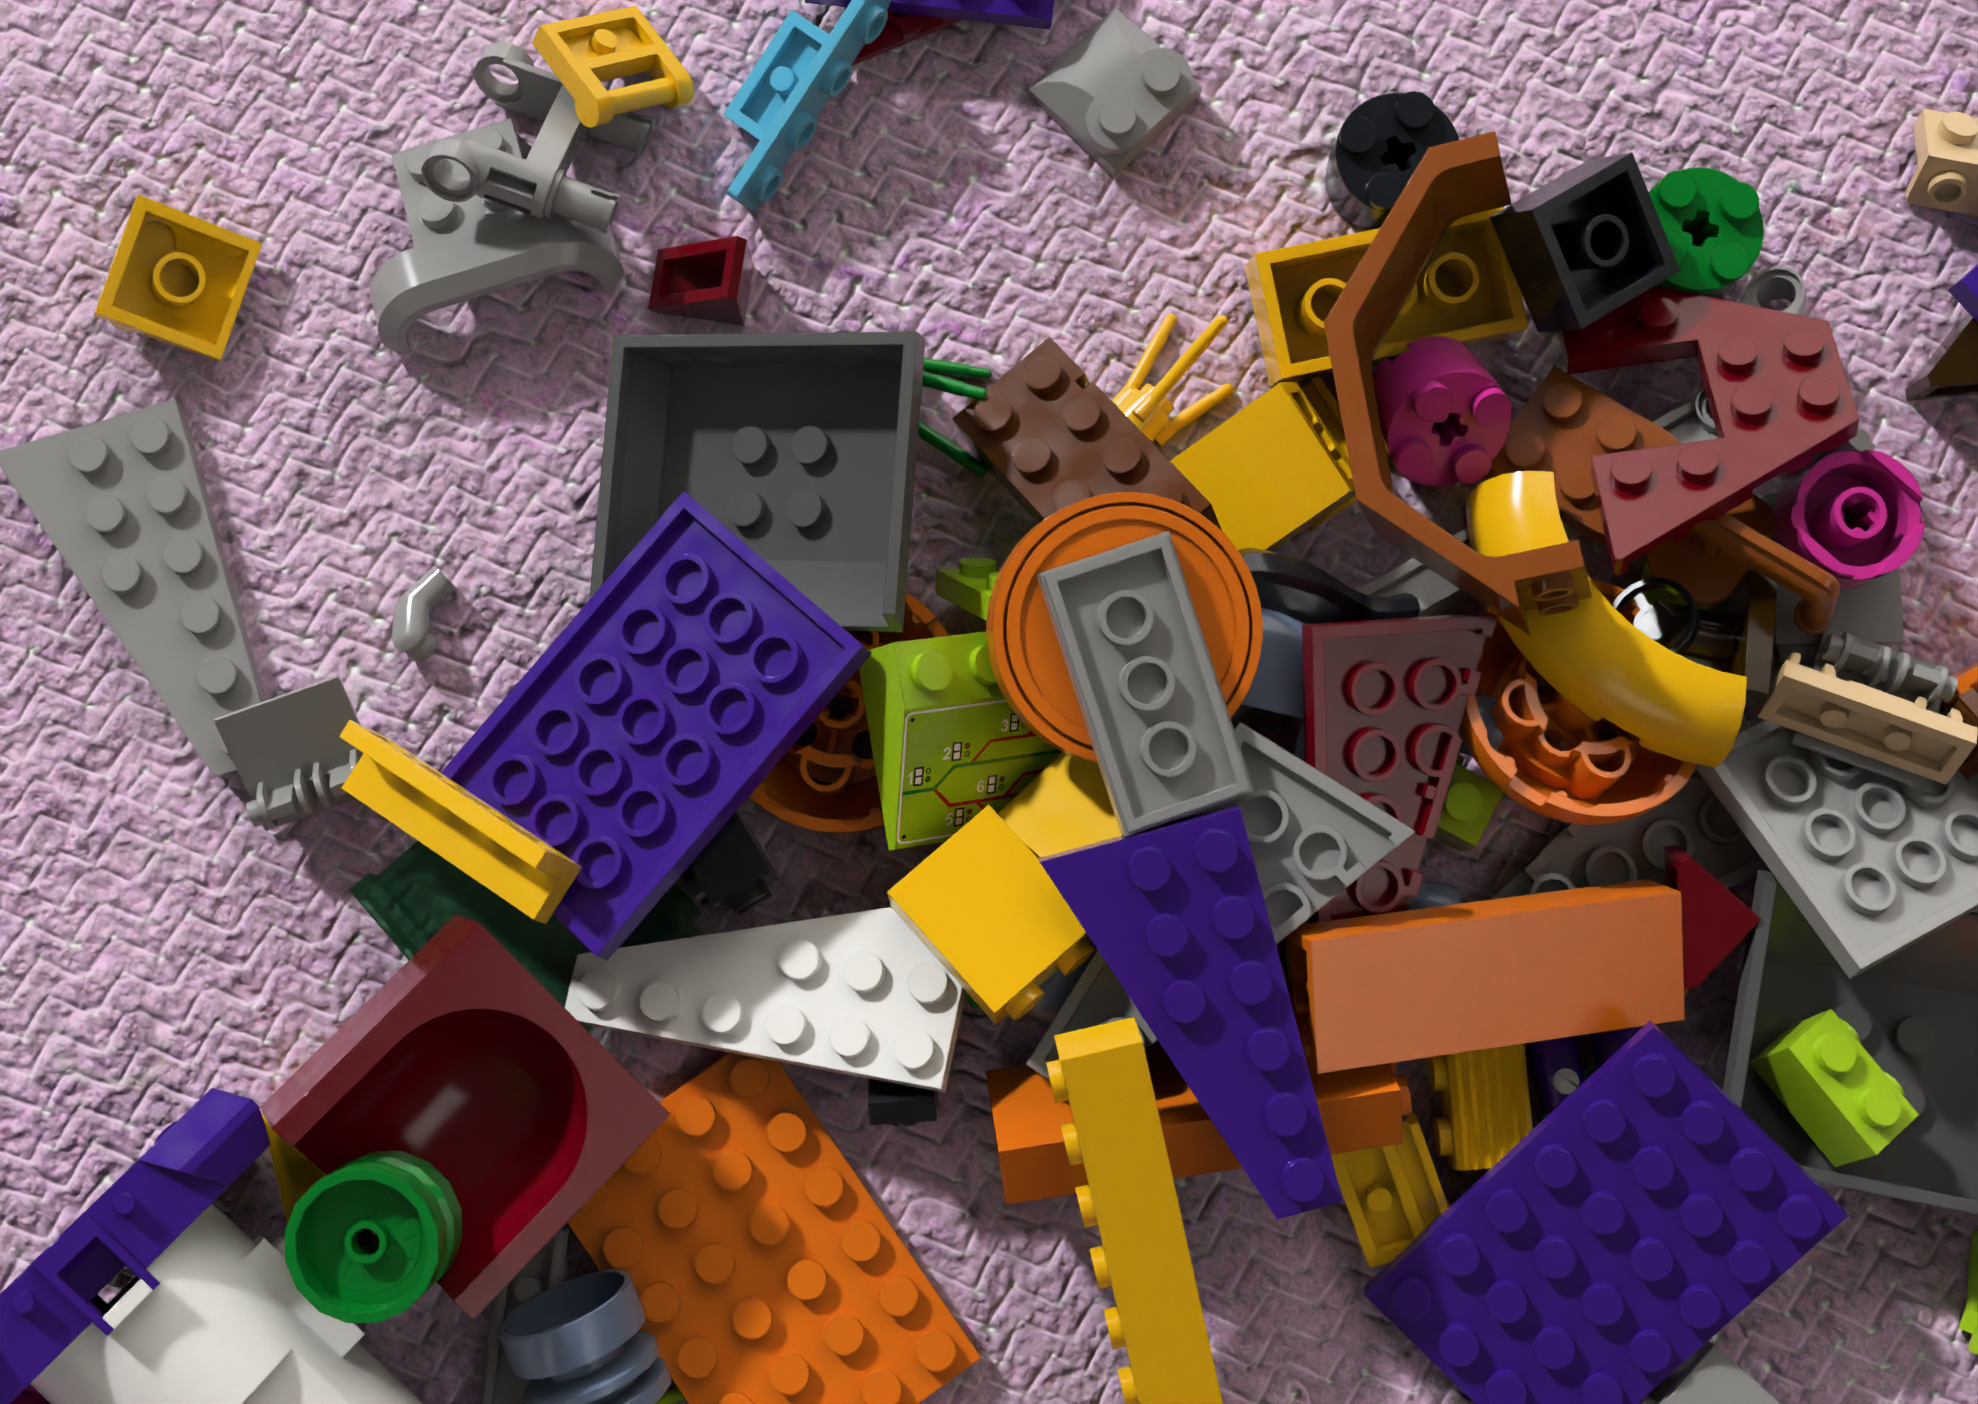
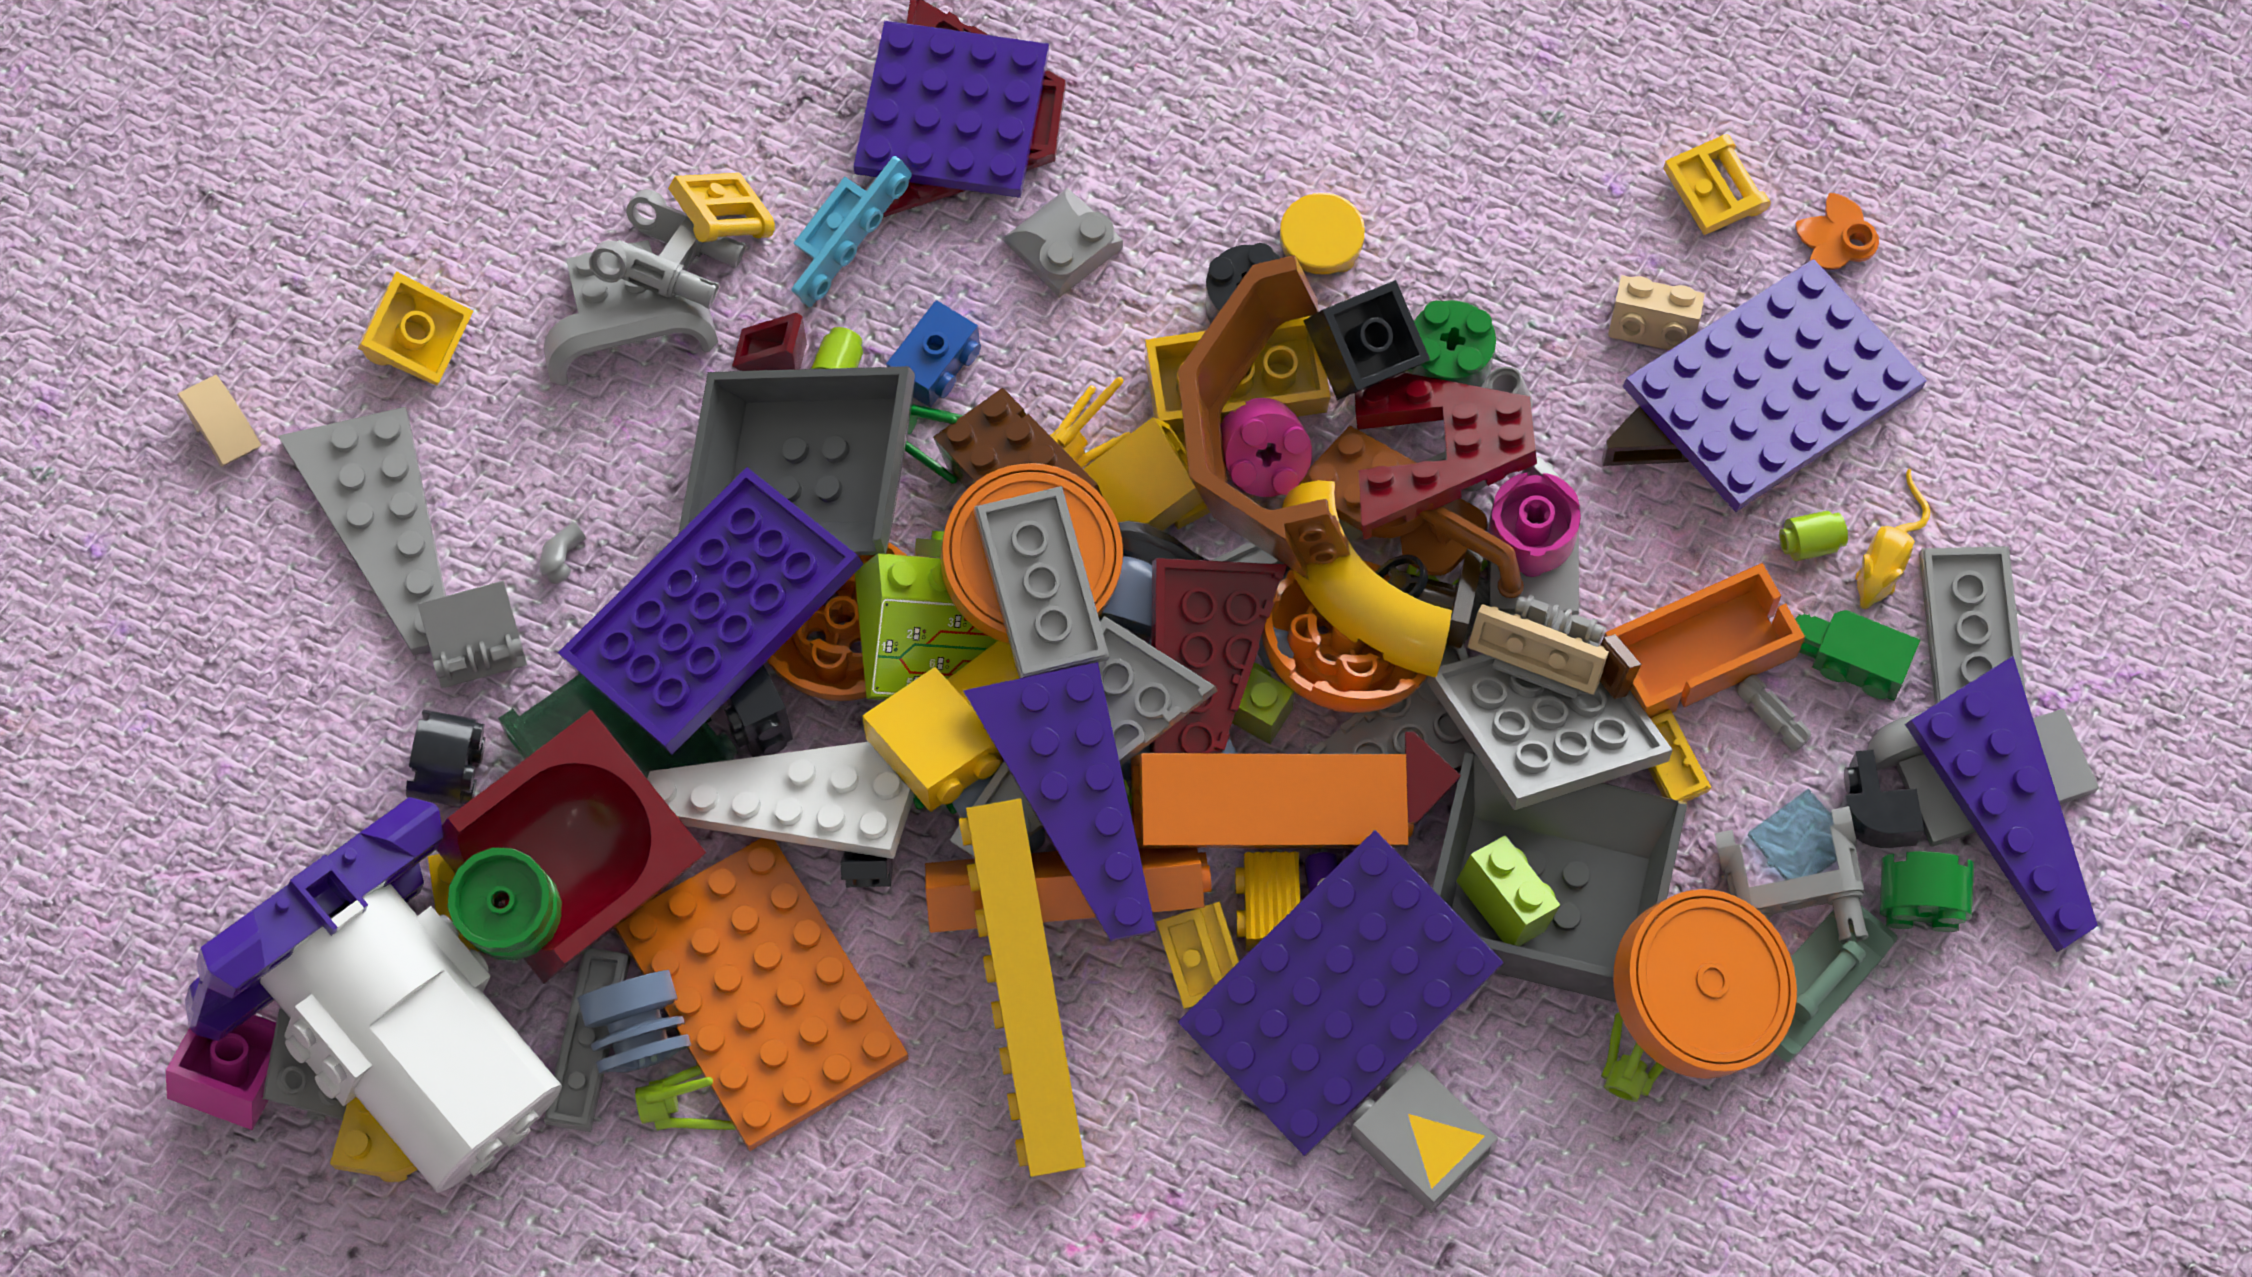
camera: 10 degrees right, 15 degrees down
yellow fence [339,720,582,924] -> none
none -> black brick [406,710,486,807]
none -> lime brick [811,327,863,369]
none -> blue brick [886,300,981,408]
none -> yellow tile [1280,193,1365,275]

